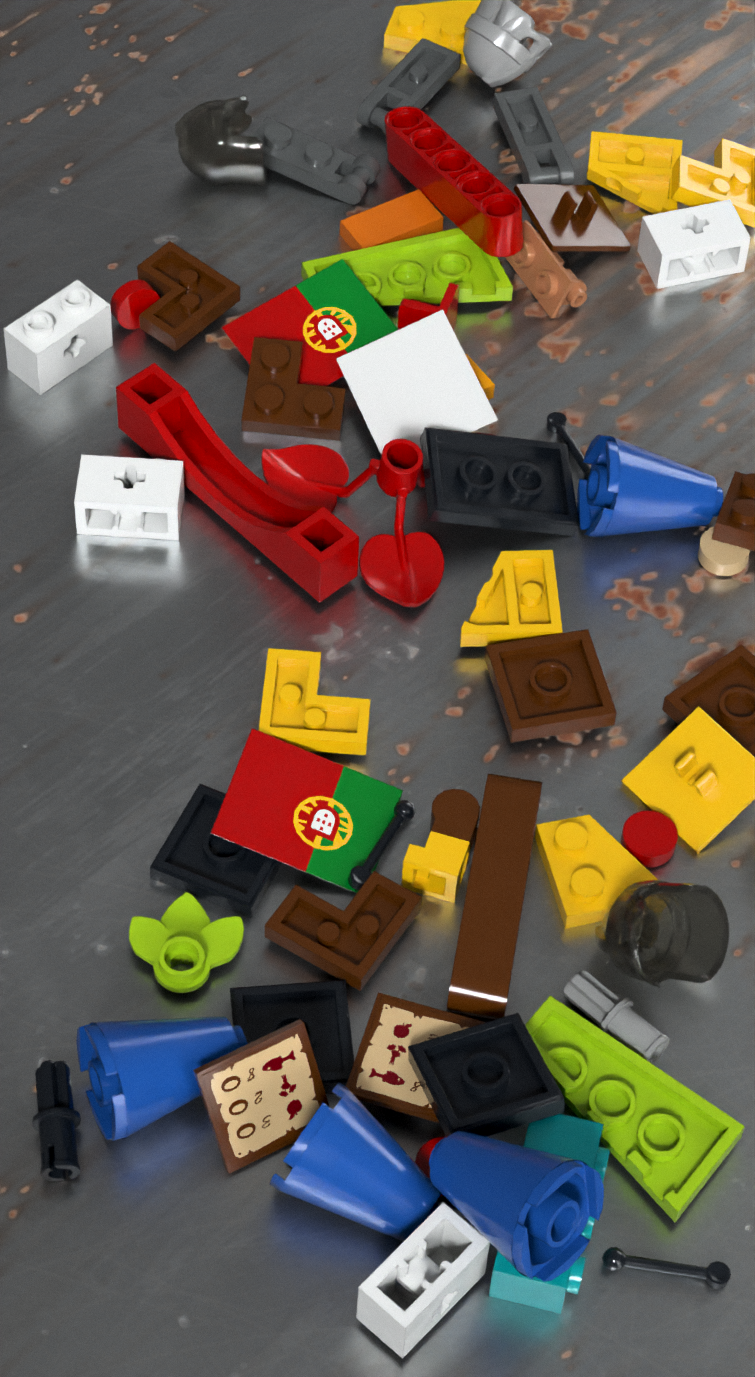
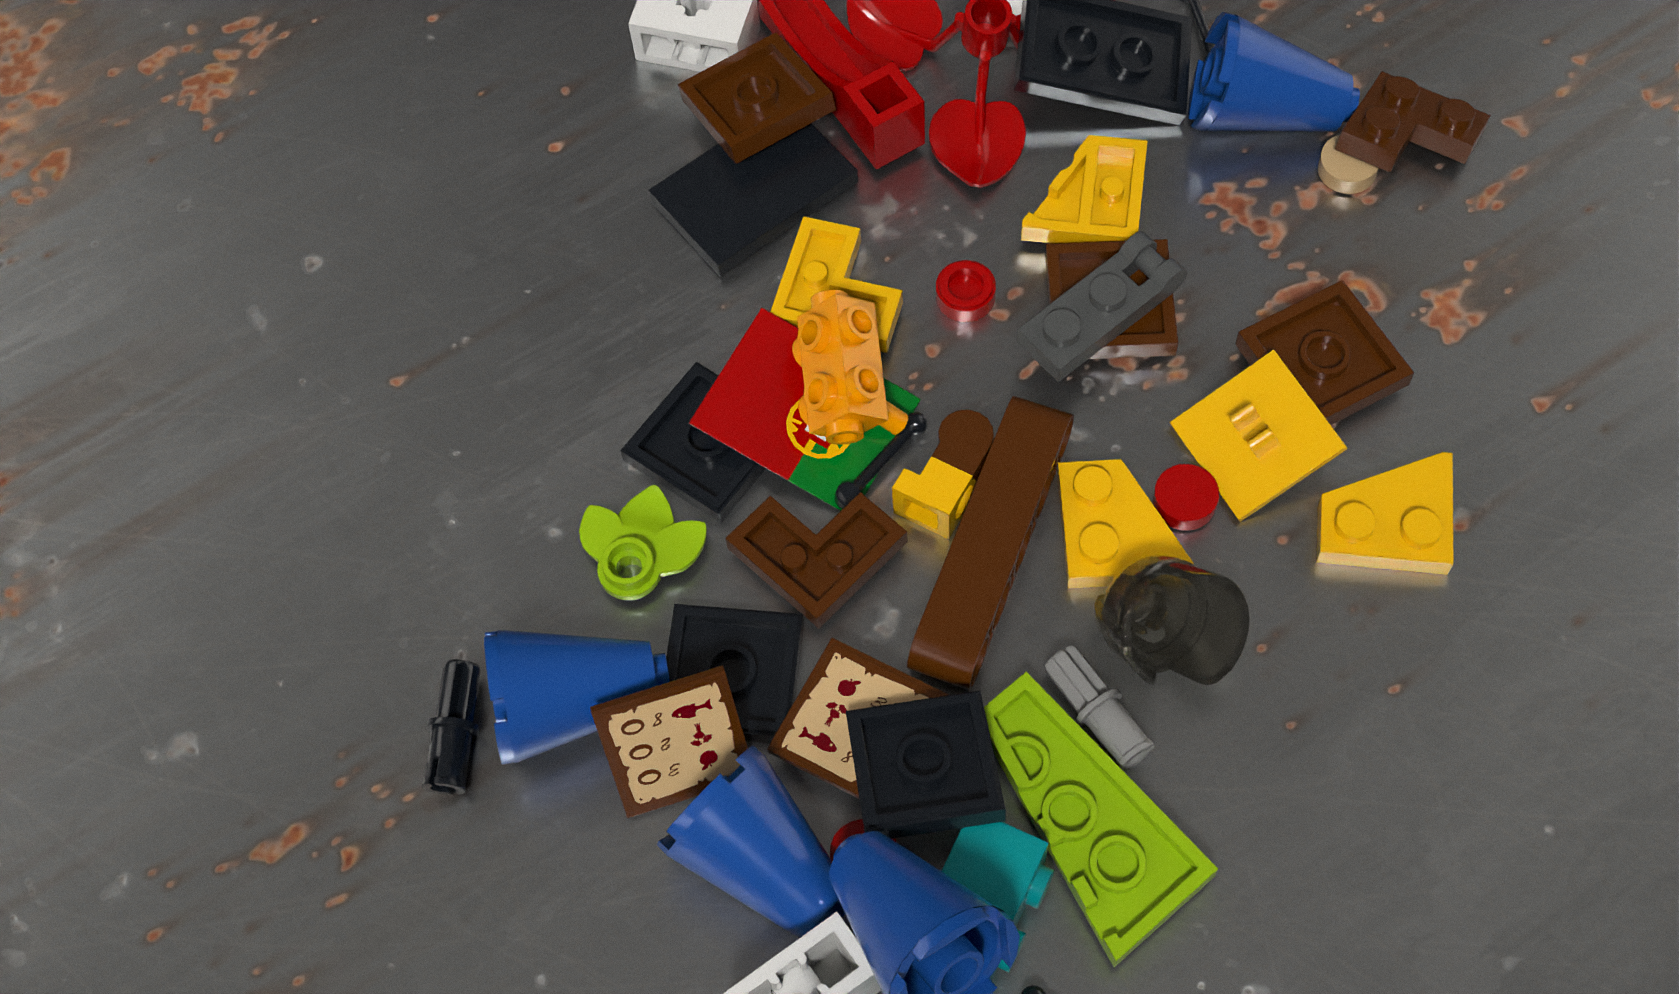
camera: 20 degrees right, 10 degrees up
none -> black tile [648,123,858,276]
none -> reddish brown plate [677,32,836,164]
none -> light orange brick [792,290,908,445]
none -> red tile [936,260,996,322]
none -> dark grey plate [1017,231,1187,382]

